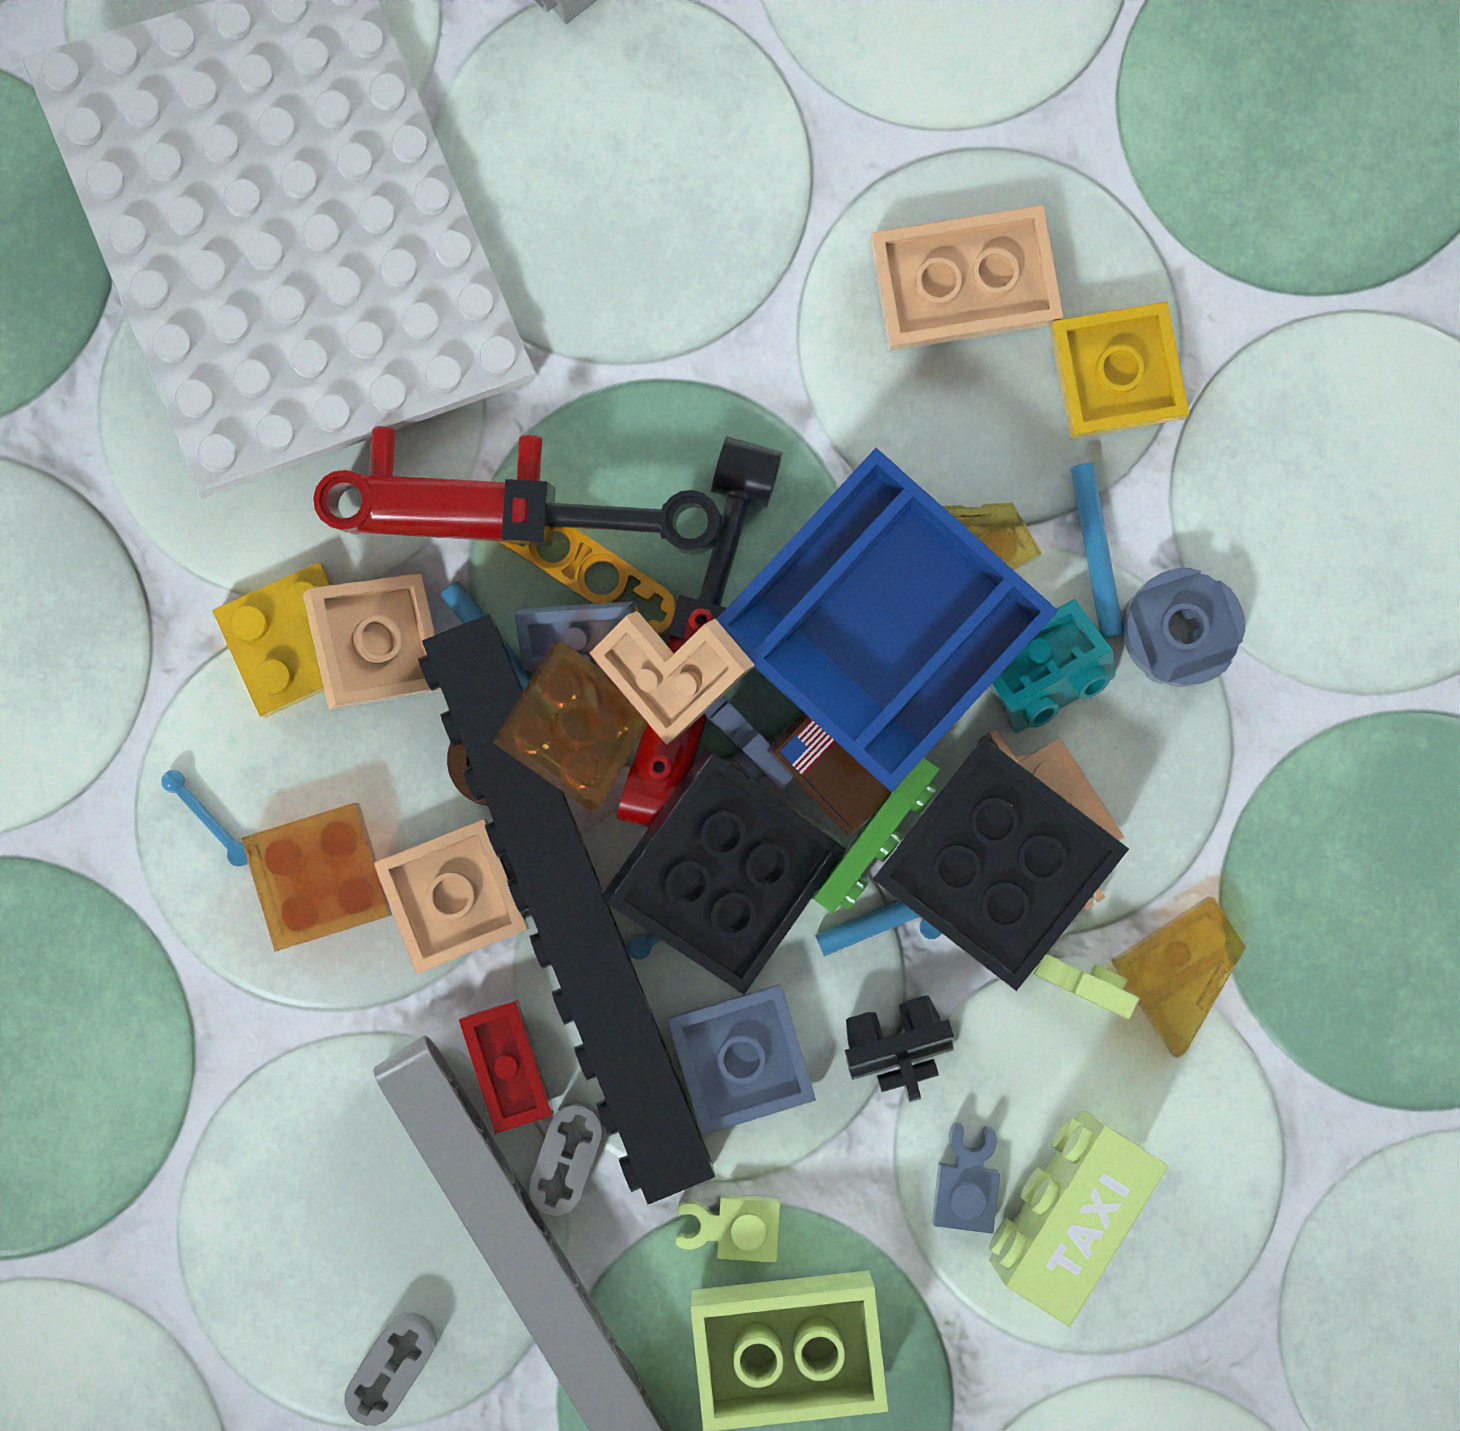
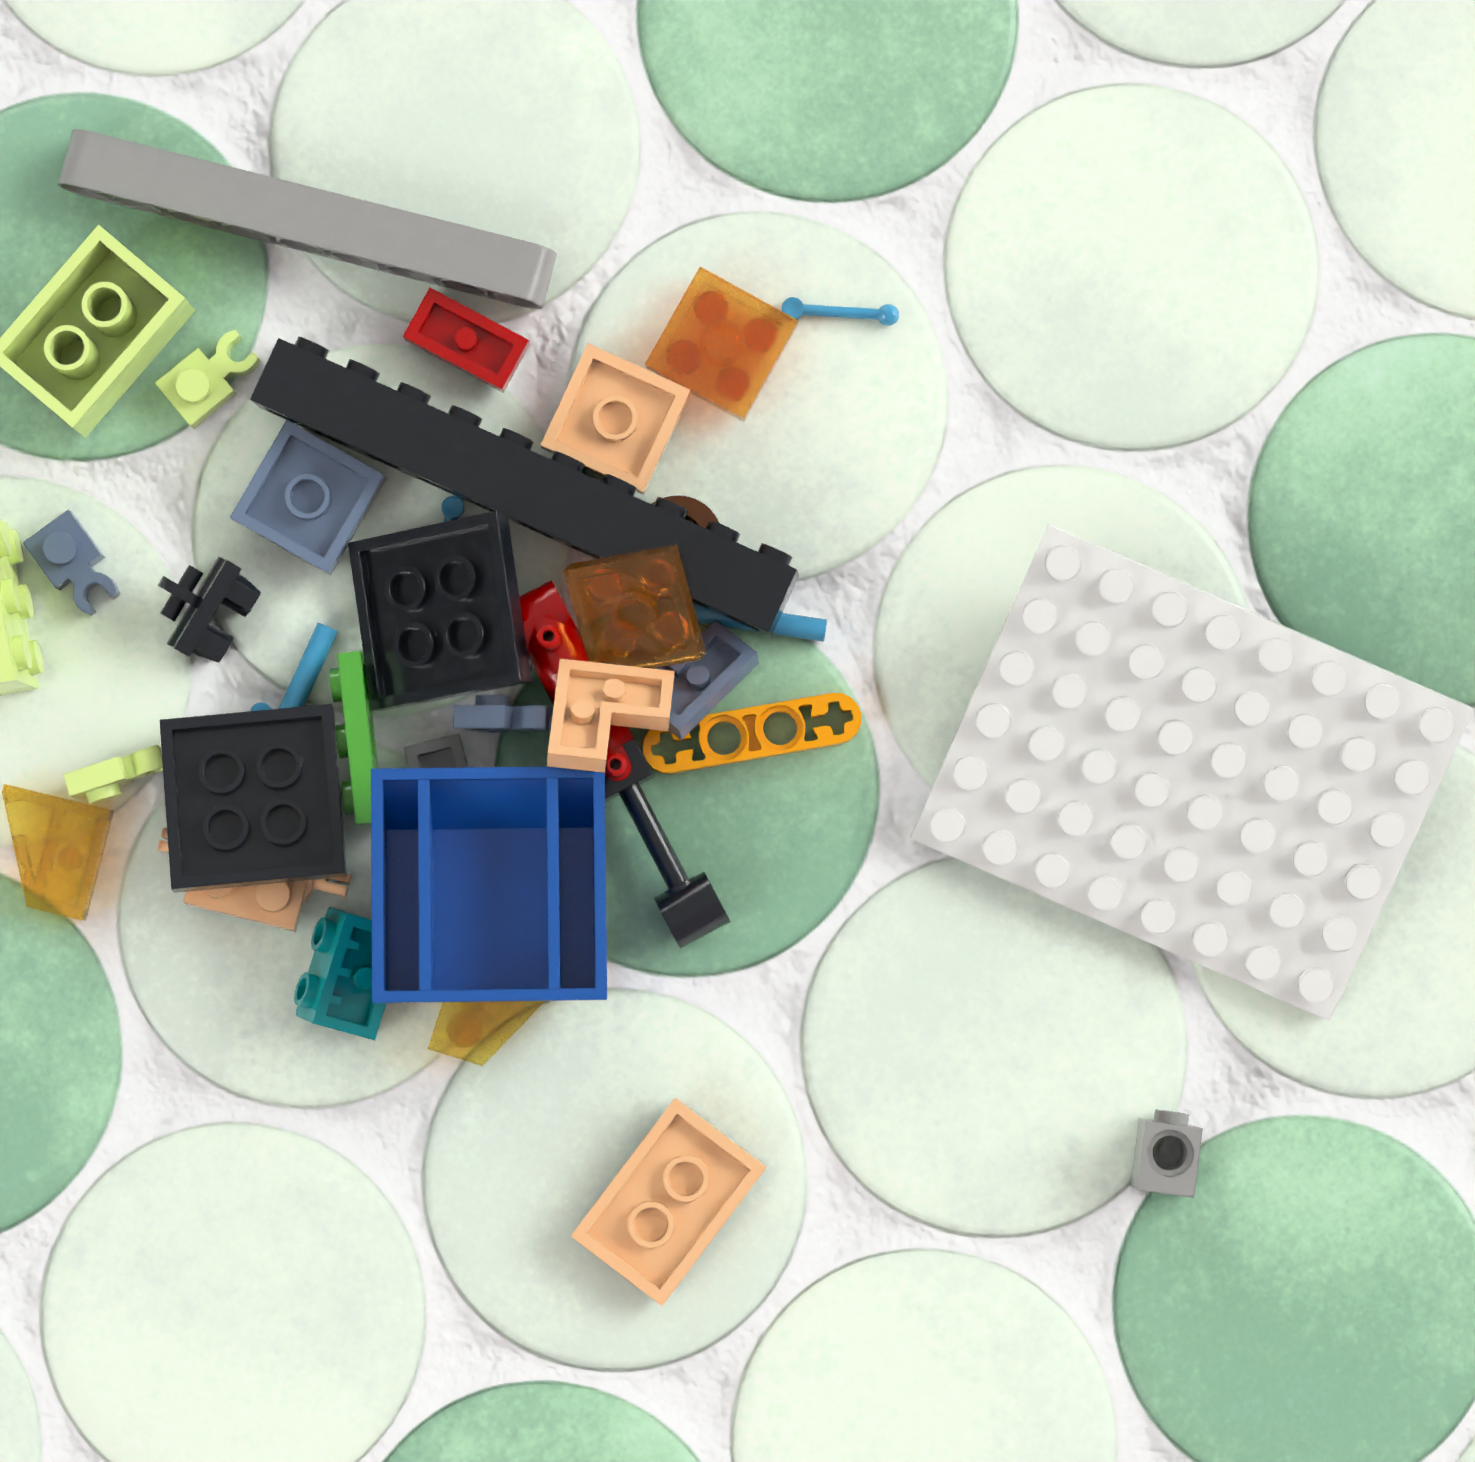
camera: 140 degrees right, 0 degrees up
yellow plate [212,562,333,718] -> none
light nougat plate [303,573,441,710] -> none
red piece [313,426,723,555] -> none
light grey beam [345,1313,436,1426] -> none
light grey beam [528,1101,604,1217] -> none
reddish brown tile [767,712,891,835] -> none
yellow plate [1049,301,1189,440] -> none
dark azure bar [1070,463,1124,639] -> none
sand blue plate [1123,568,1245,687] -> none

